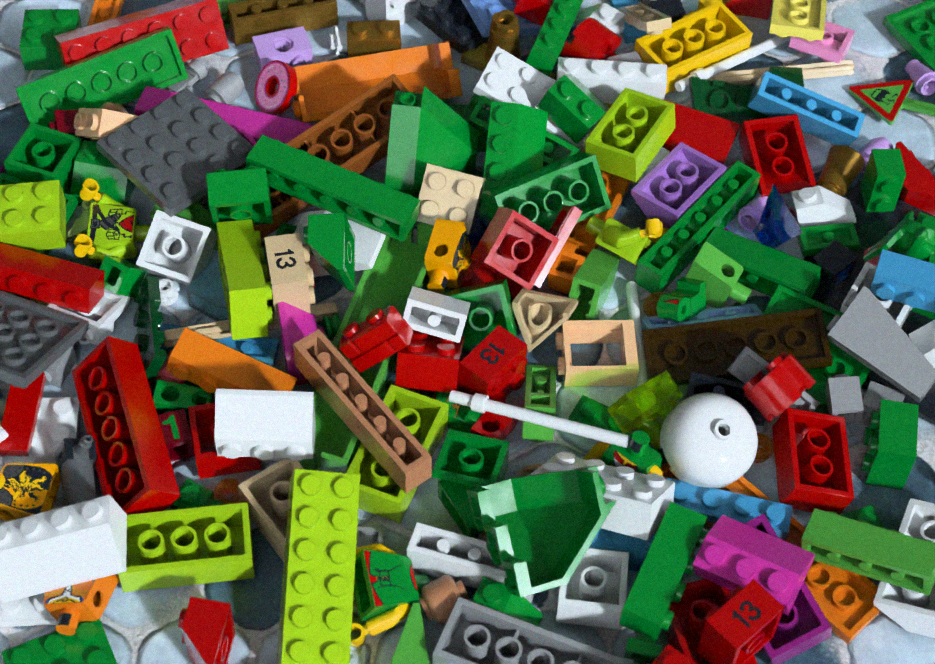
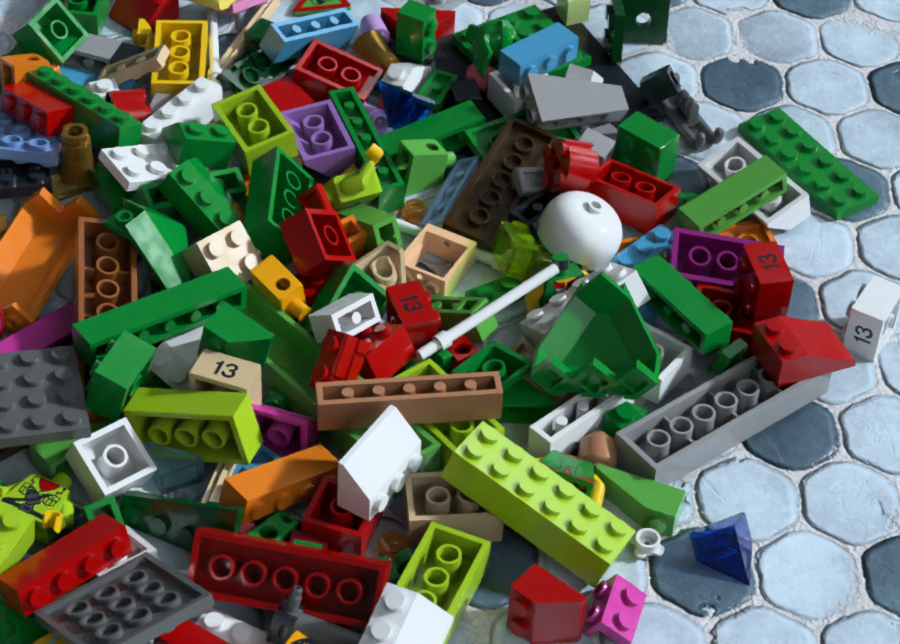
camera: 60 degrees left, 10 degrees down
green leg [657,277,706,323] -> none
dark pink slope [693,515,815,615] -> none

